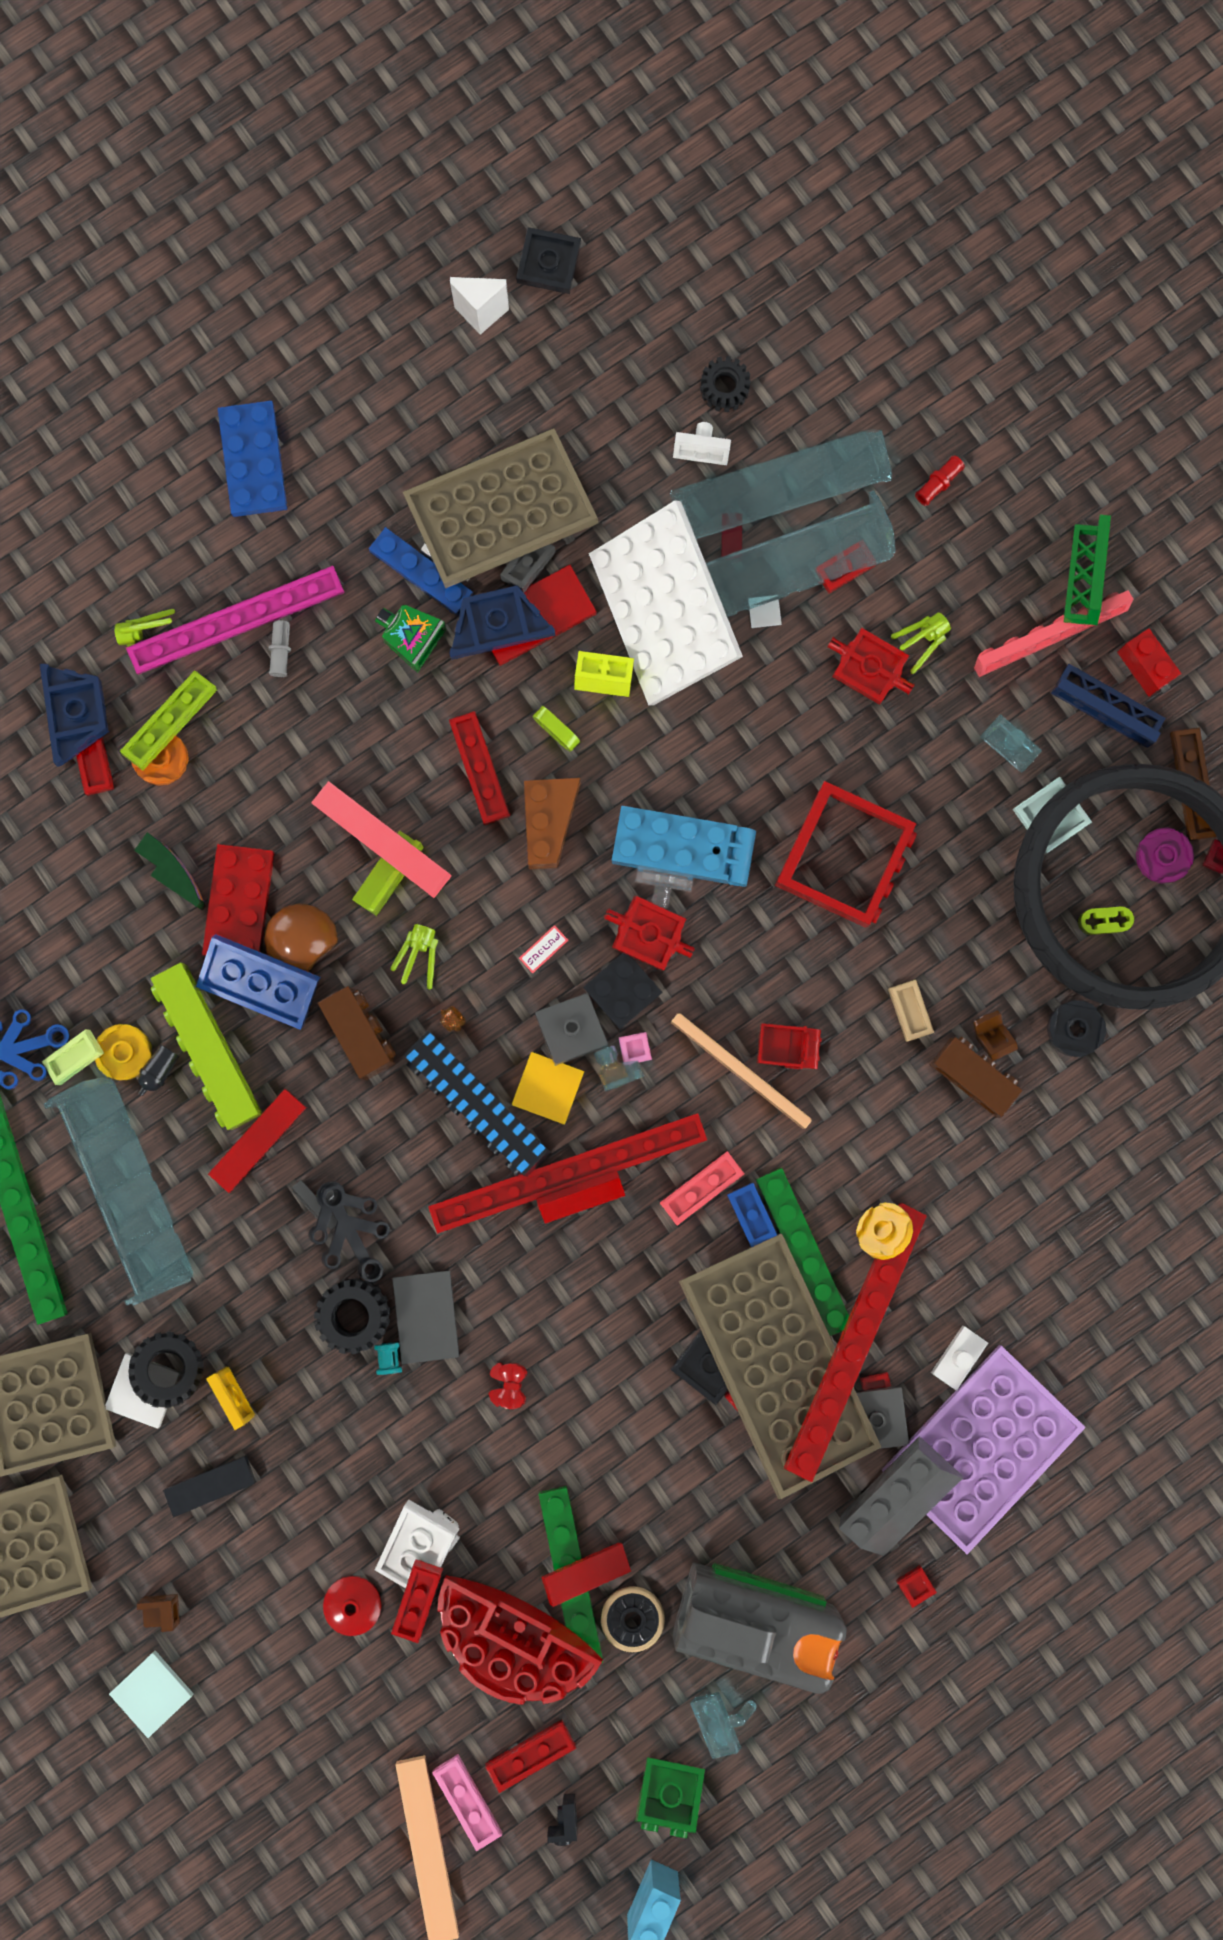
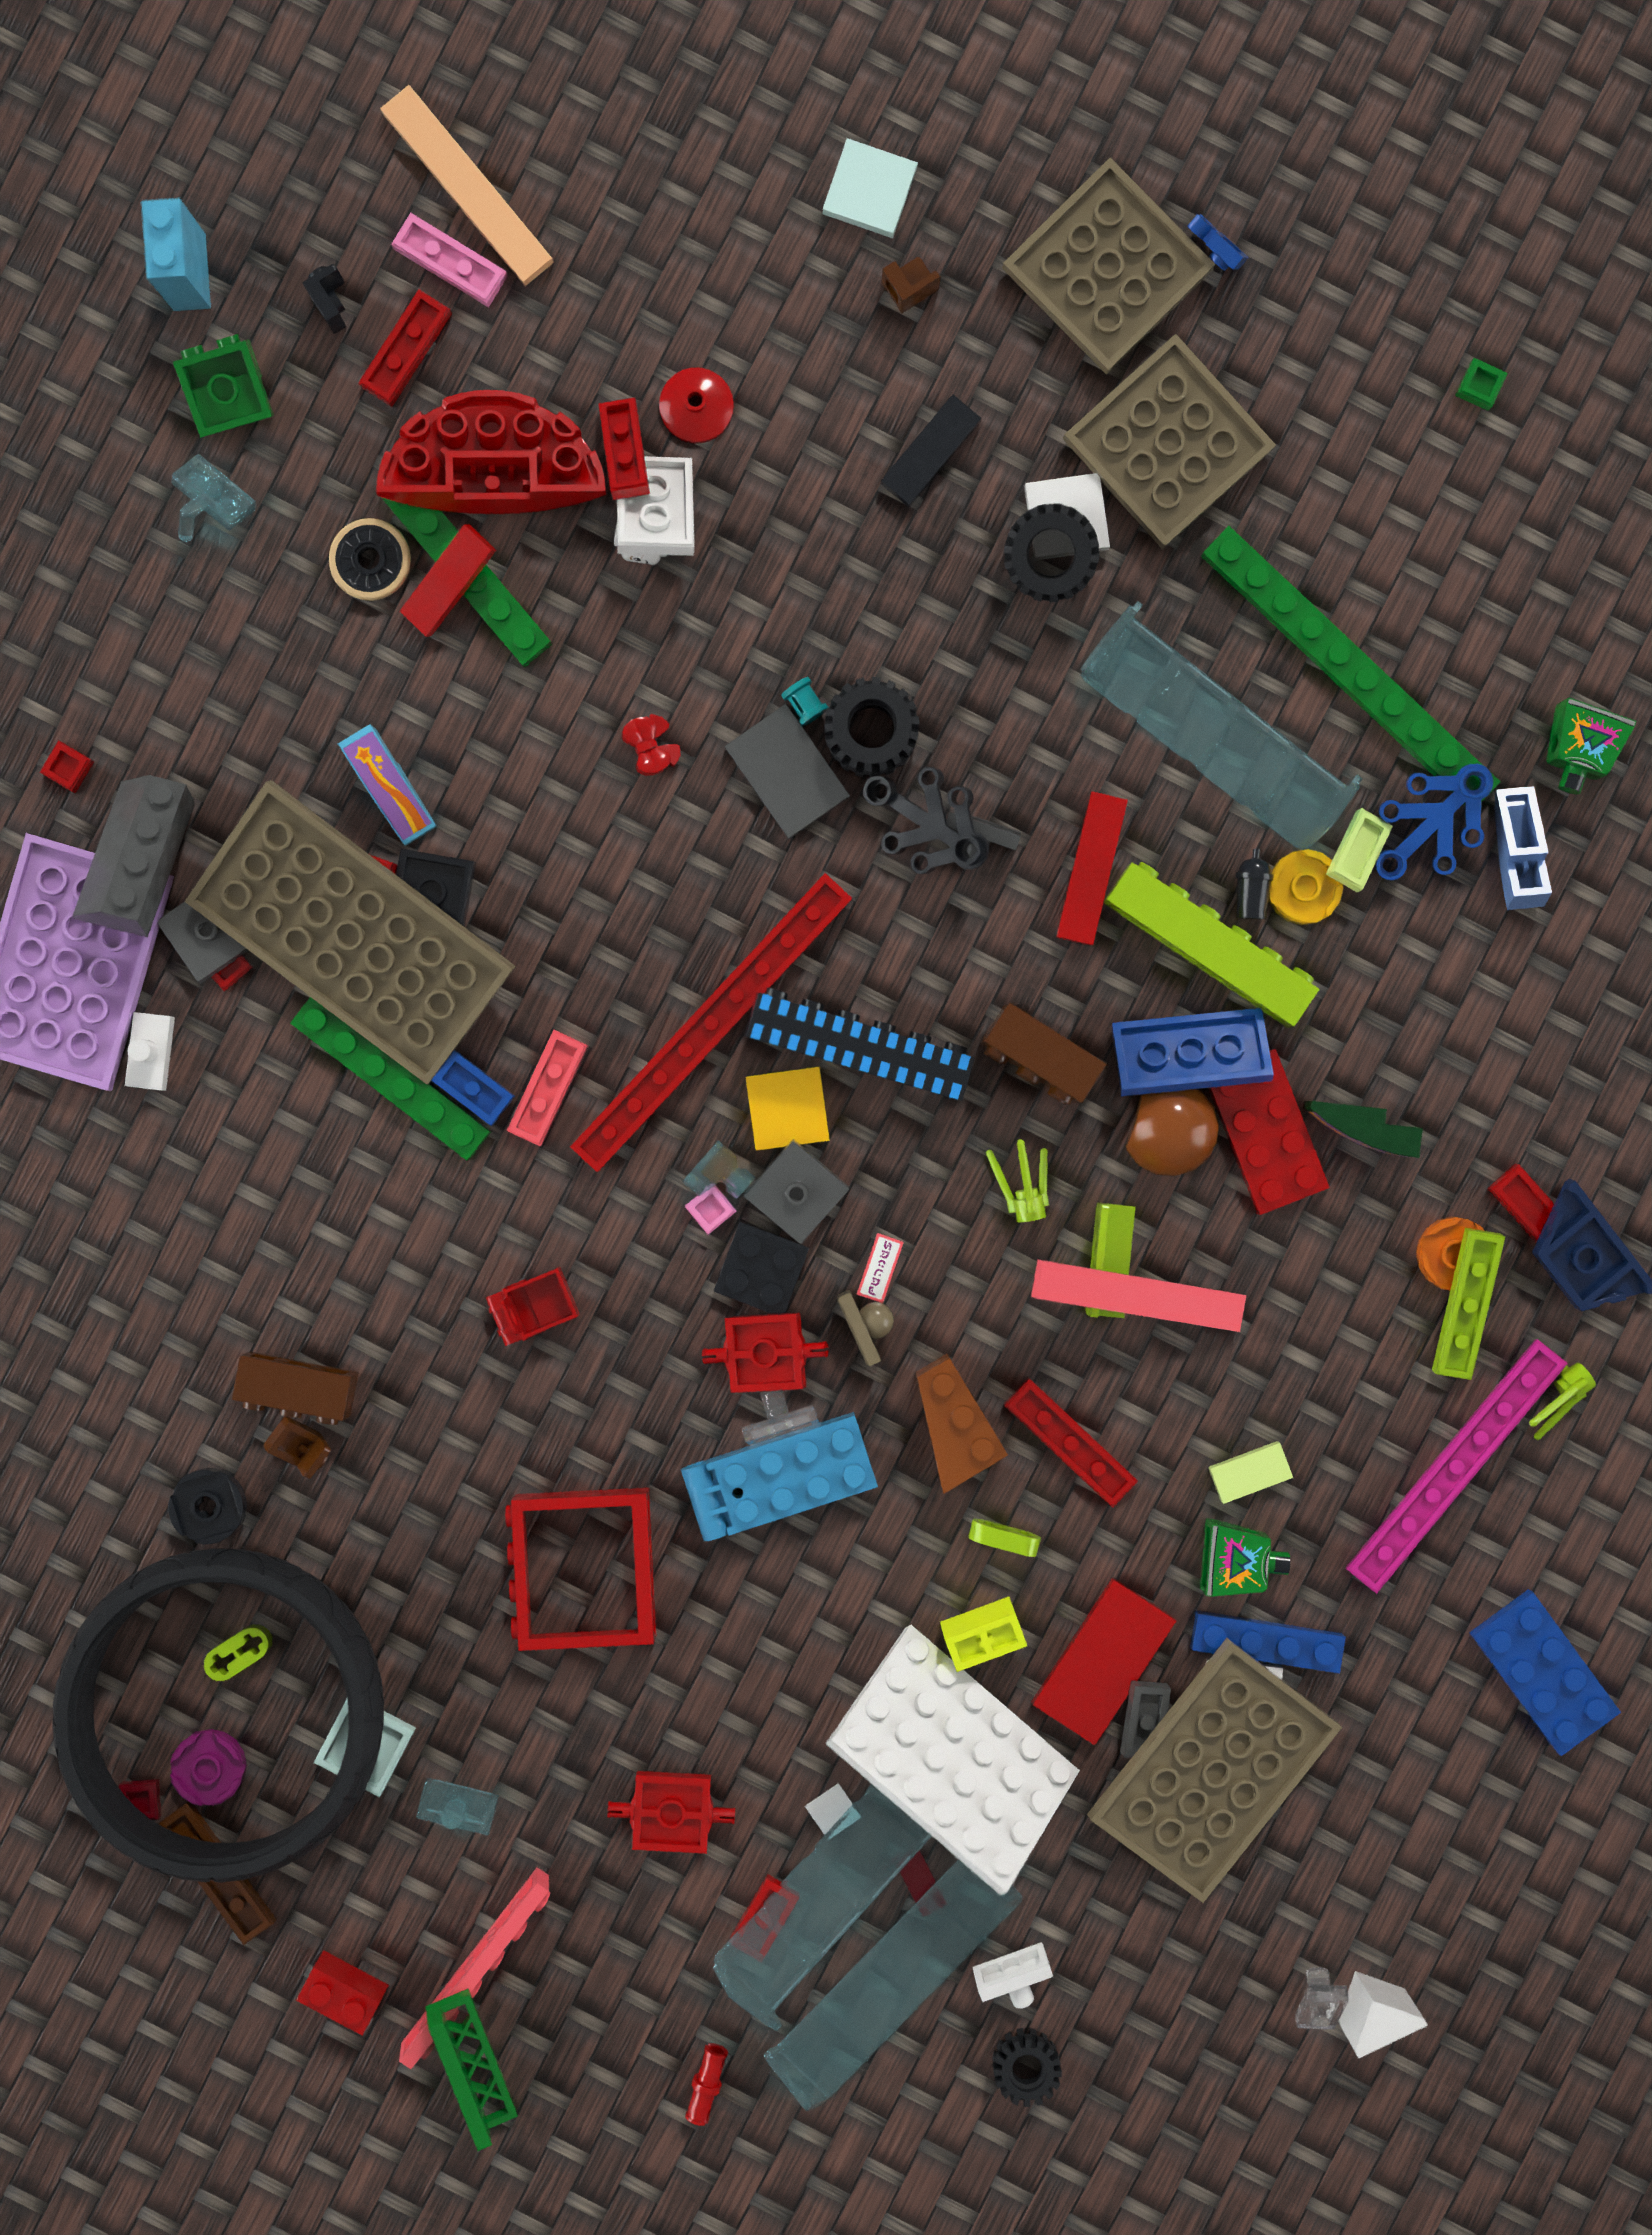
camera: 155 degrees right, 5 degrees up
yellow tile [206,1366,255,1430] -> none
light grey axle [269,620,291,677] -> none
clear orange plate [440,1006,466,1032] -> none
dark blue wing [450,586,556,660] -> none
black plate [516,227,581,294] -> none
red tile [536,1171,626,1224] -> none
light nougat tile [671,1013,812,1129] -> none
dark grey piece [673,1562,847,1694] -> none
red plate [783,1203,927,1482] -> none
yellow tile [856,1202,913,1260] -> none
tan tile [888,980,934,1042] -> none
lime plant [891,612,951,674] -> none
dark blue fence [1051,664,1166,748] -> none
none -> slope [338,724,437,846]
none -> dark tan tile [837,1290,894,1366]
none -> yellowish green tile [1208,1441,1293,1504]
none -> clear tile [1295,1967,1349,2030]

